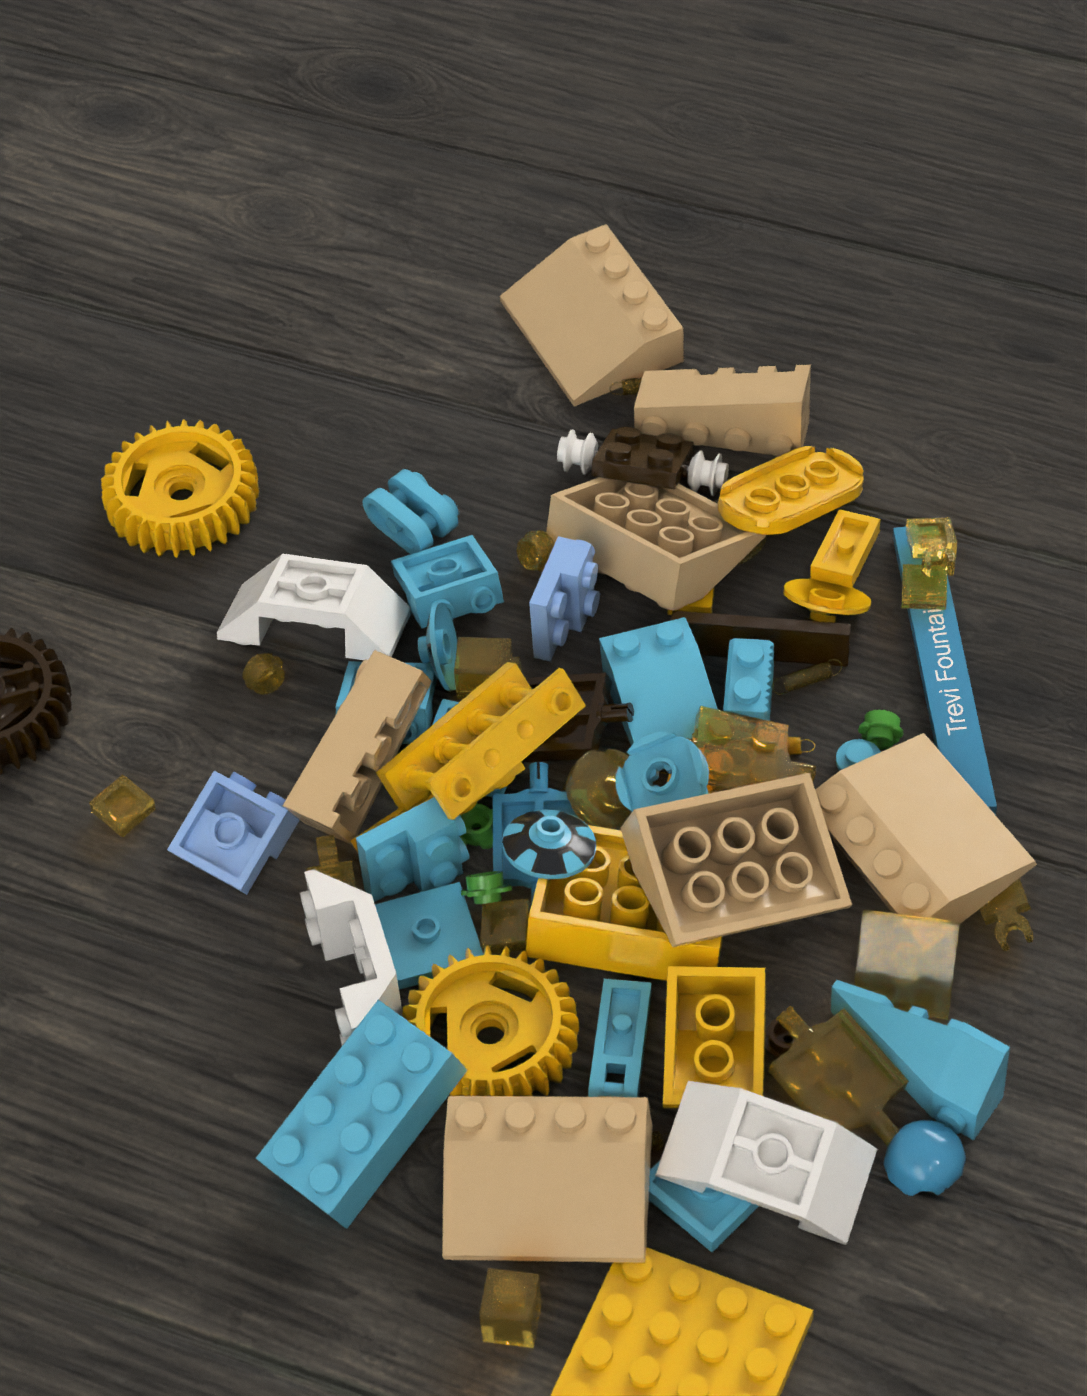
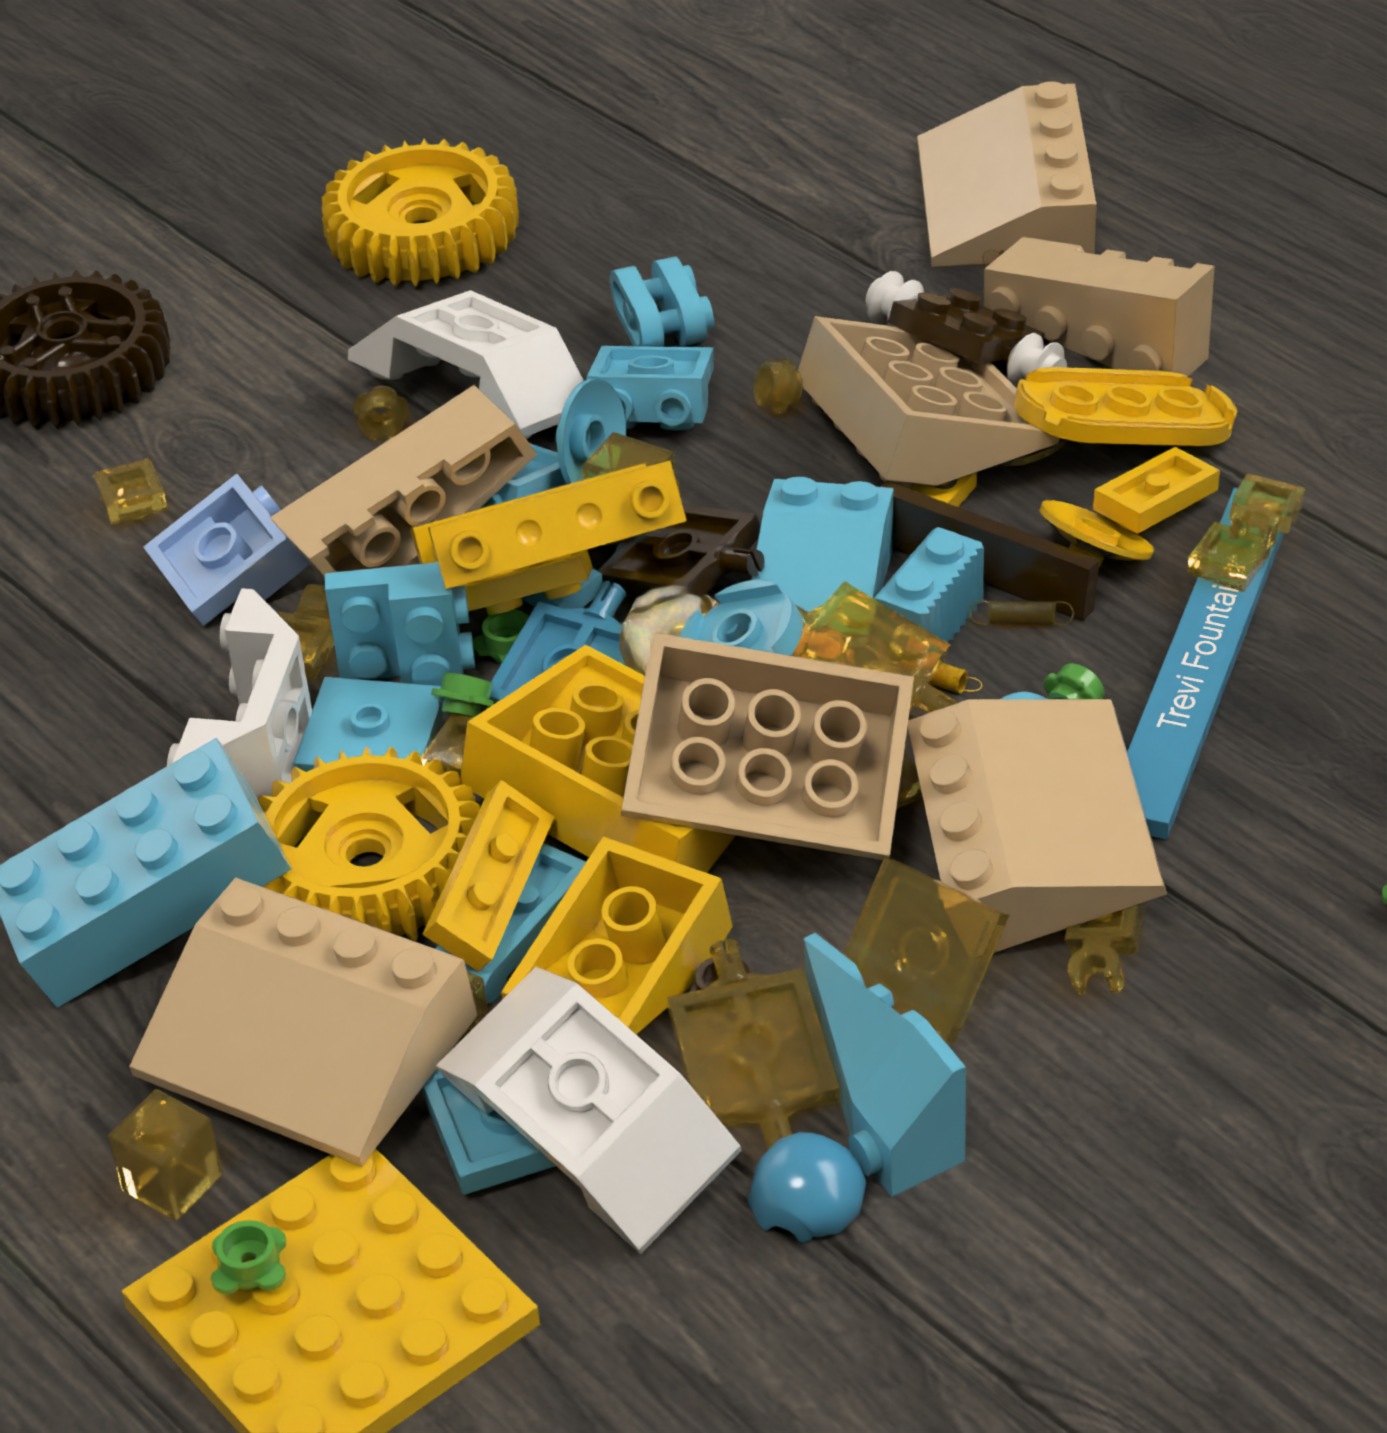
camera: 25 degrees right, 10 degrees down
dish [502,809,596,879] -> none
light blue plate [529,536,600,662] -> none
none -> bright green plate [211,1220,287,1294]
none -> yellow plate [423,780,555,972]

